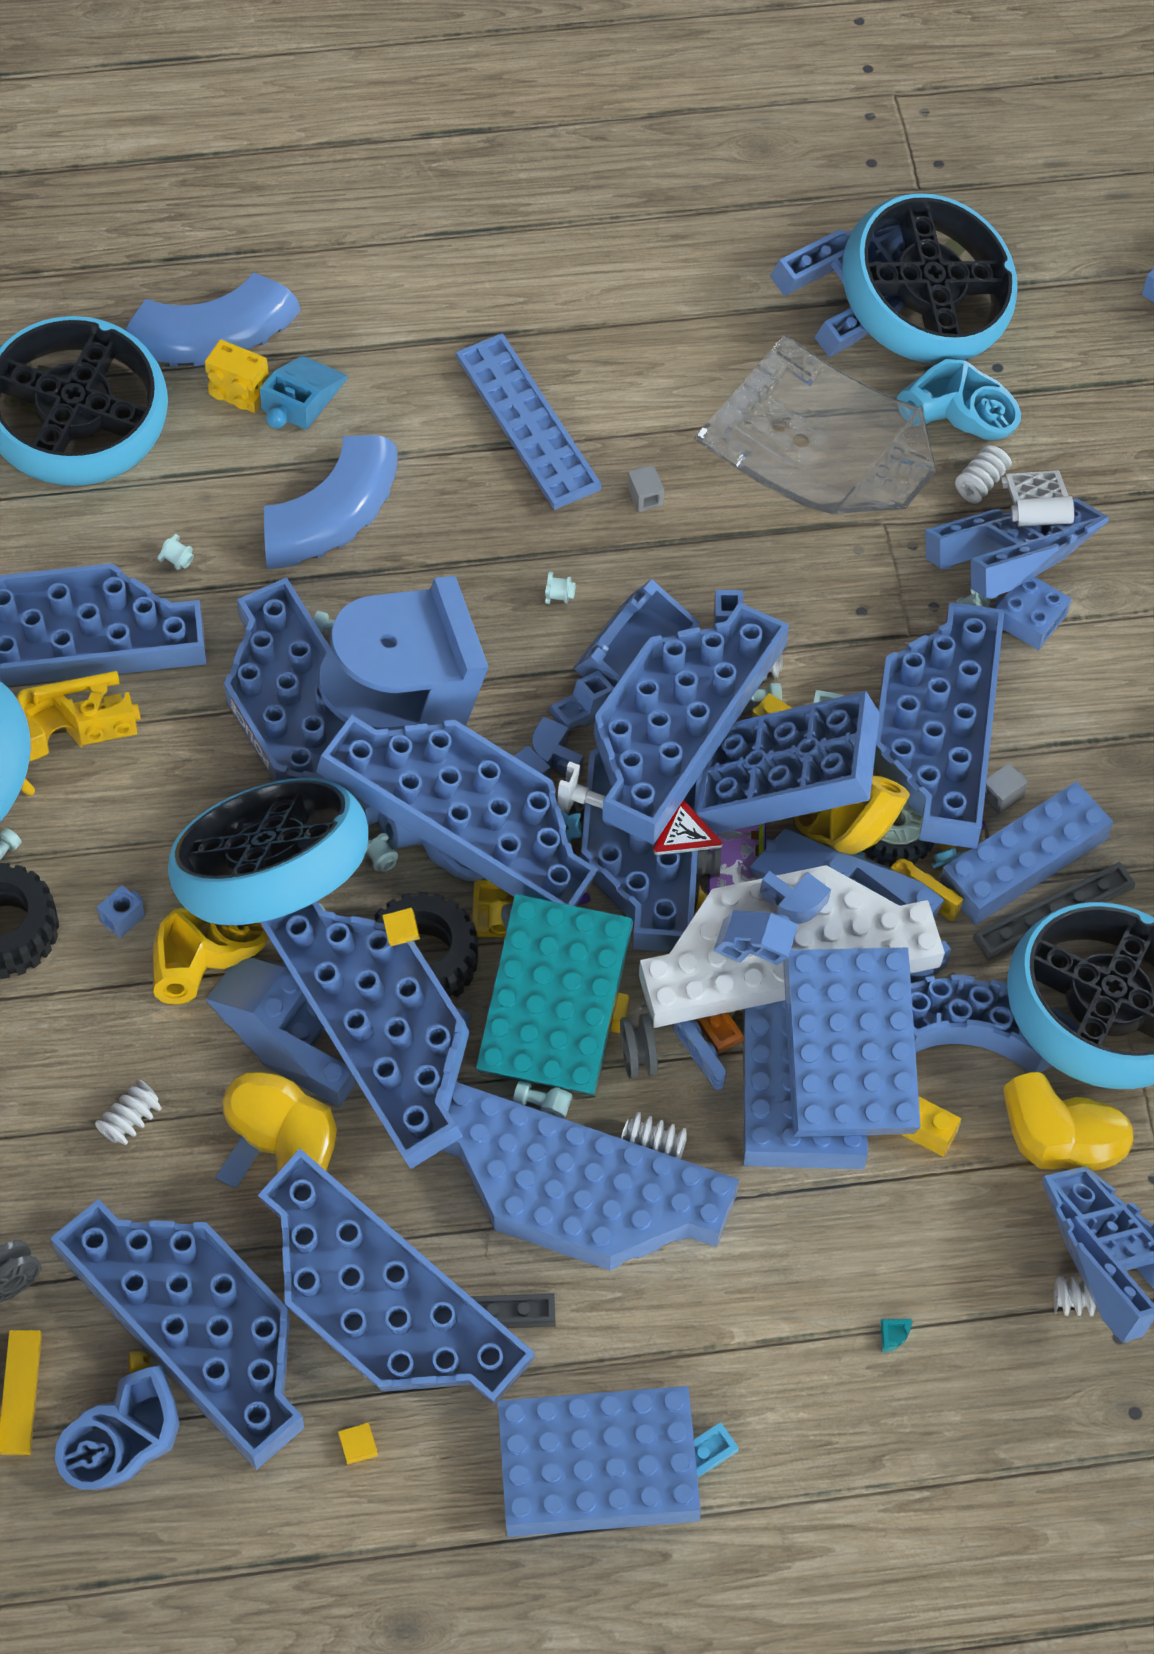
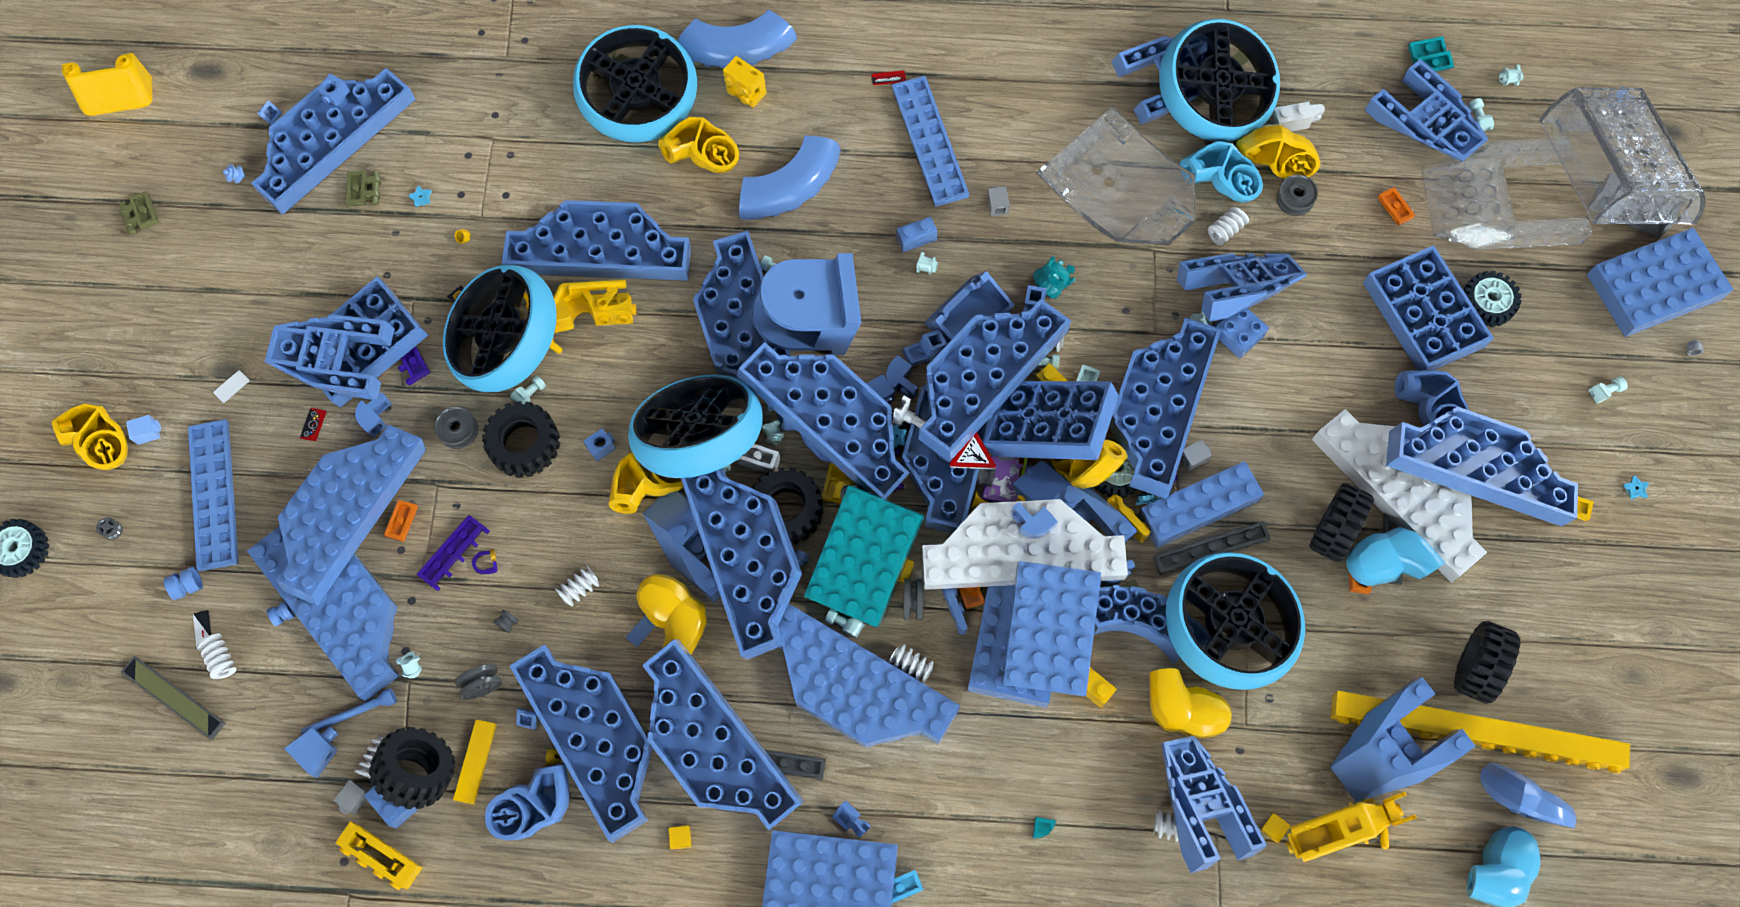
camera: 15 degrees right, 10 degrees up
light aqua brick [157,534,194,570] -> none
dark azure slope [260,355,348,430] -> none
yellow tile [383,908,420,946] -> none
medium blue brick [713,910,798,965] -> none
white piece [1001,470,1074,527] -> none
none -> dark grey wheel [493,609,519,633]
none -> medium blue slope [516,708,537,730]
none -> yellow piece [658,117,739,173]
none -> white hinge [737,444,781,475]
none -> medium blue plate [832,800,871,837]
none -> sticker [872,70,906,86]
none -> medium blue brick [897,216,937,252]
none -> teal hair [1033,256,1075,299]
none -> yellow piece [1236,124,1320,179]
none -> white hinge [1270,102,1325,131]
none -> dark grey wheel [1276,174,1318,216]

